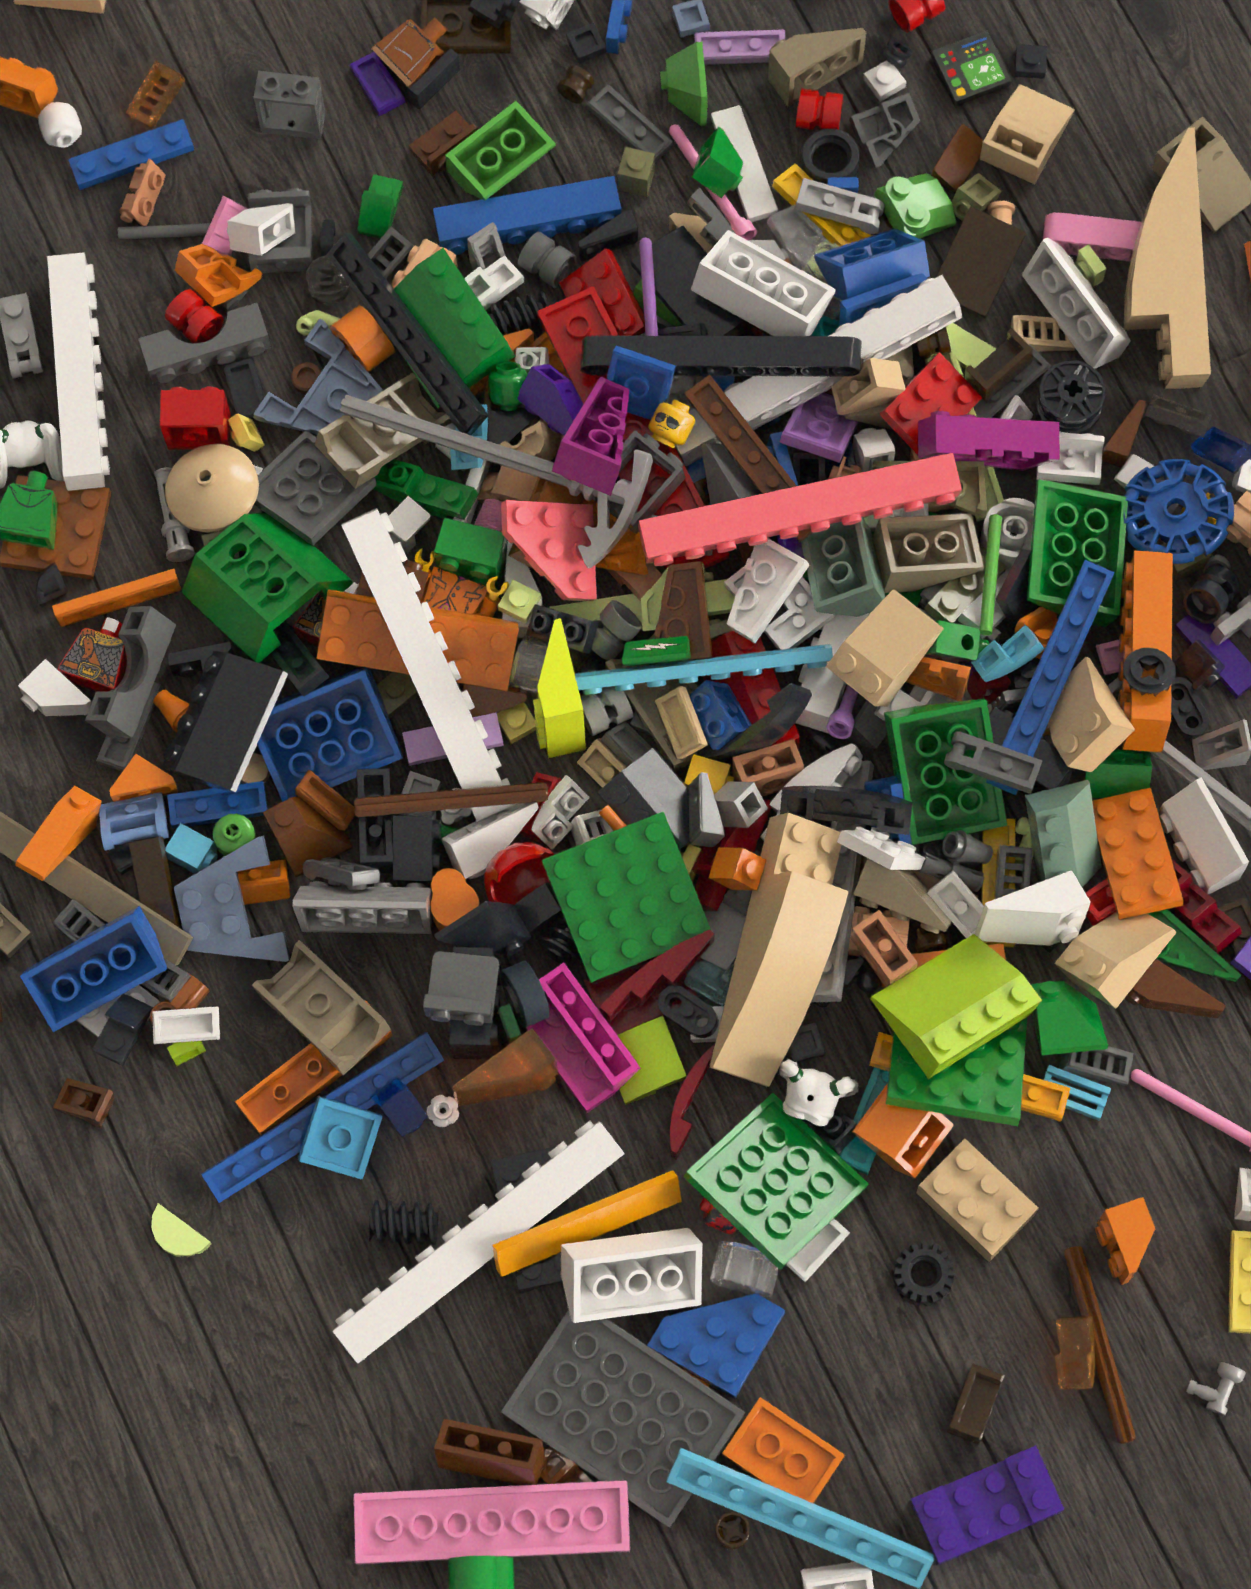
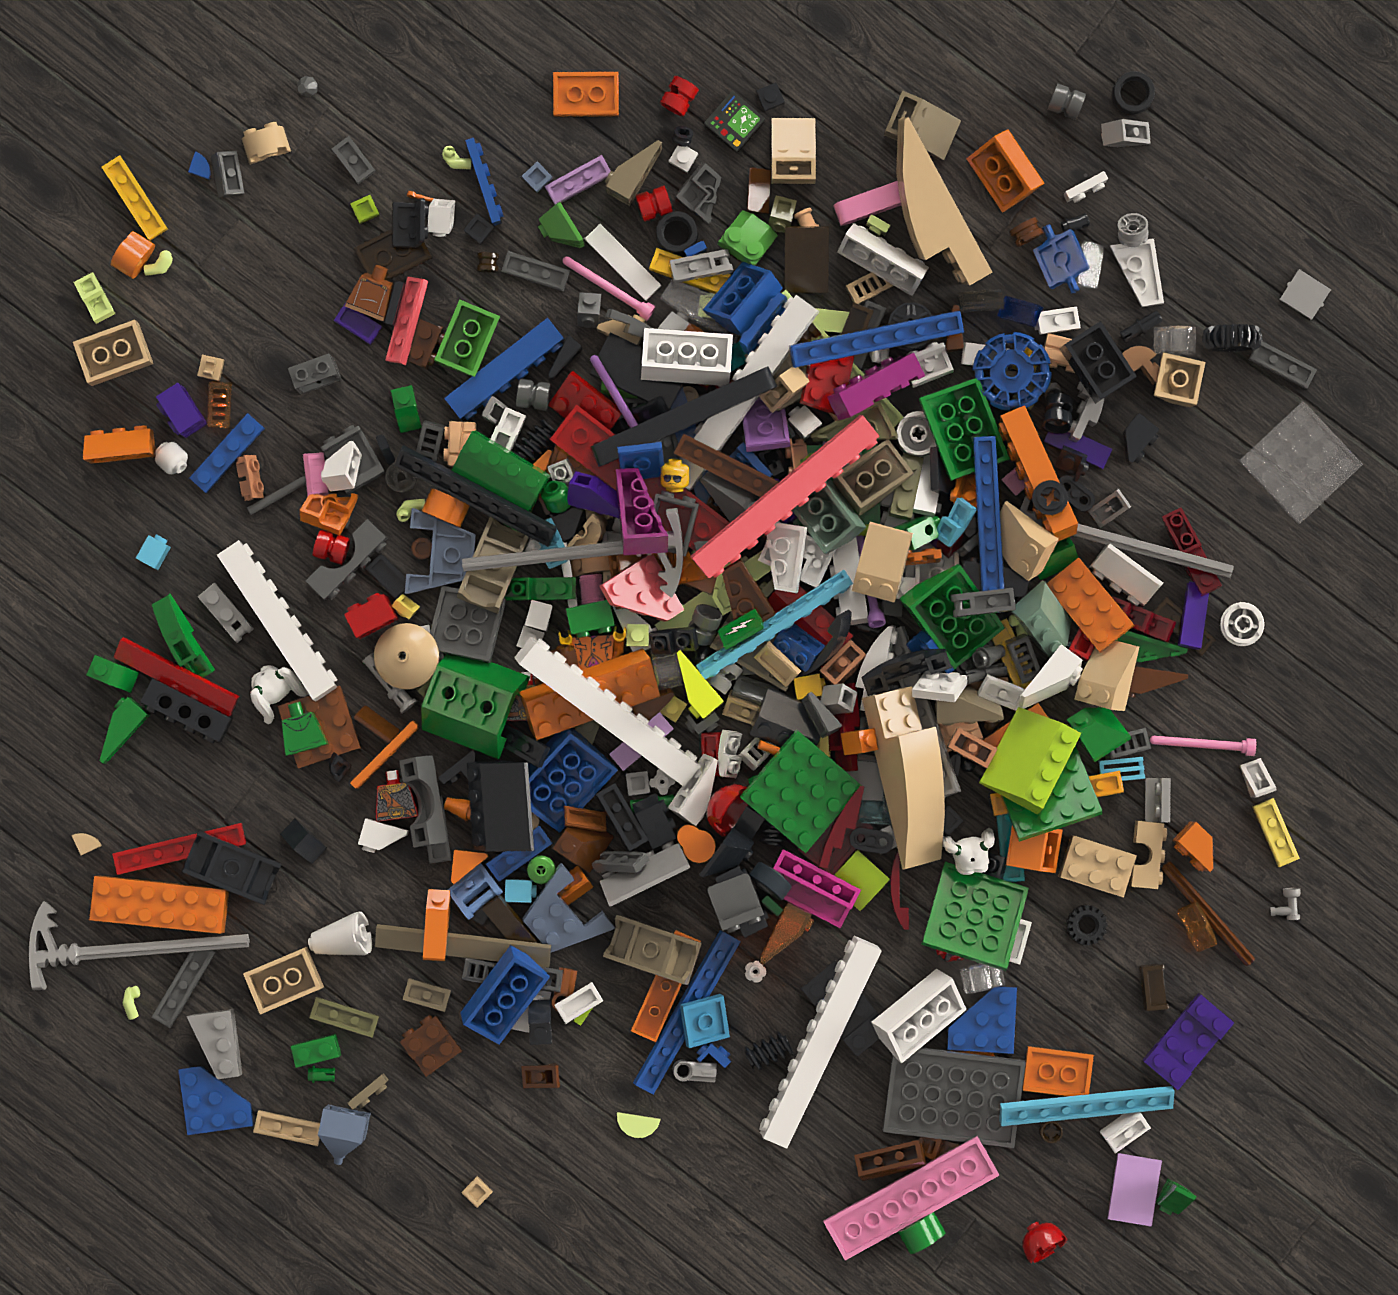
camera: 30 degrees left, 15 degrees up
reddish brown axle [354,782,548,817] -> none
clear blue brick [371,1078,429,1137] -> none
light orange tile [492,1170,682,1277] -> none
olive brick [618,147,655,197] -> none
green slope [692,126,744,198] -> none
bright green bar [980,514,1002,636] -> none
none -> dark purple brick [156,383,208,438]
none -> tan tile [197,355,225,381]
none -> reddish brown slope [354,706,400,743]
none -> coral tile [385,276,428,365]
none -> dark grey bracket [577,292,601,328]
none -> light grey piece [672,1059,717,1082]
none -> dark grey bracket [685,712,720,735]
none -> blue bracket [696,1042,731,1068]
none -> blue tile [789,310,964,368]
none -> tan arch [1129,821,1167,889]
none -> light grey bracket [1145,778,1171,822]

